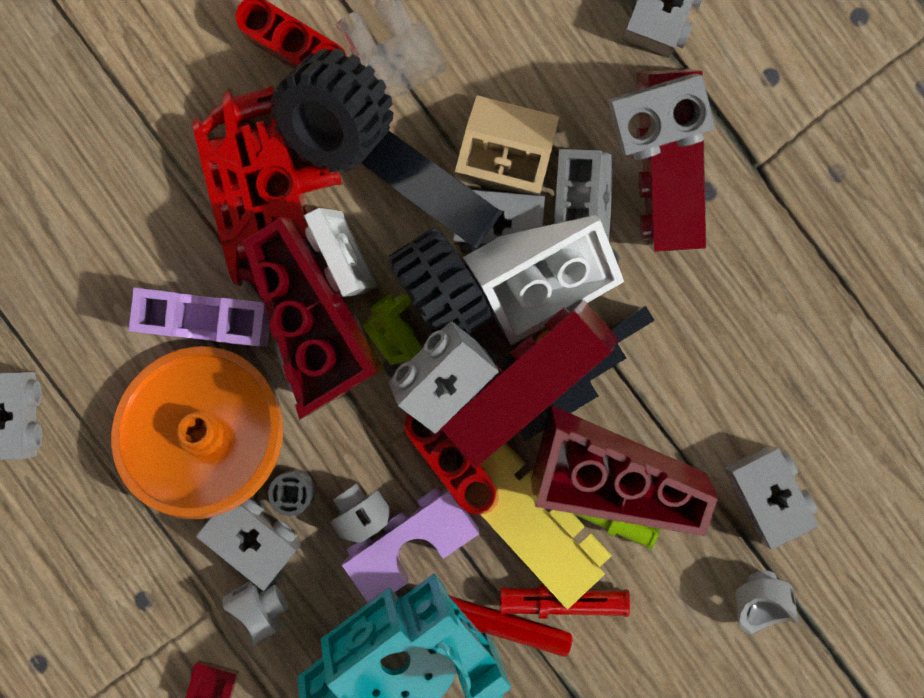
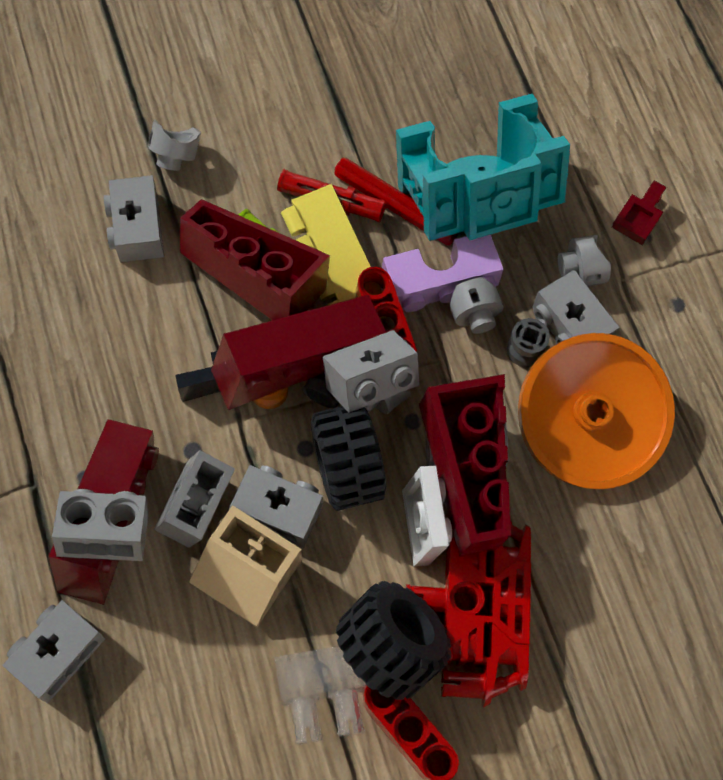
camera: 160 degrees left, 20 degrees down
lavender arch [129,288,270,347] -> none
black slope [361,131,502,248] -> none
lime bracket [361,294,422,365] -> none
white slope [463,215,624,346] -> none

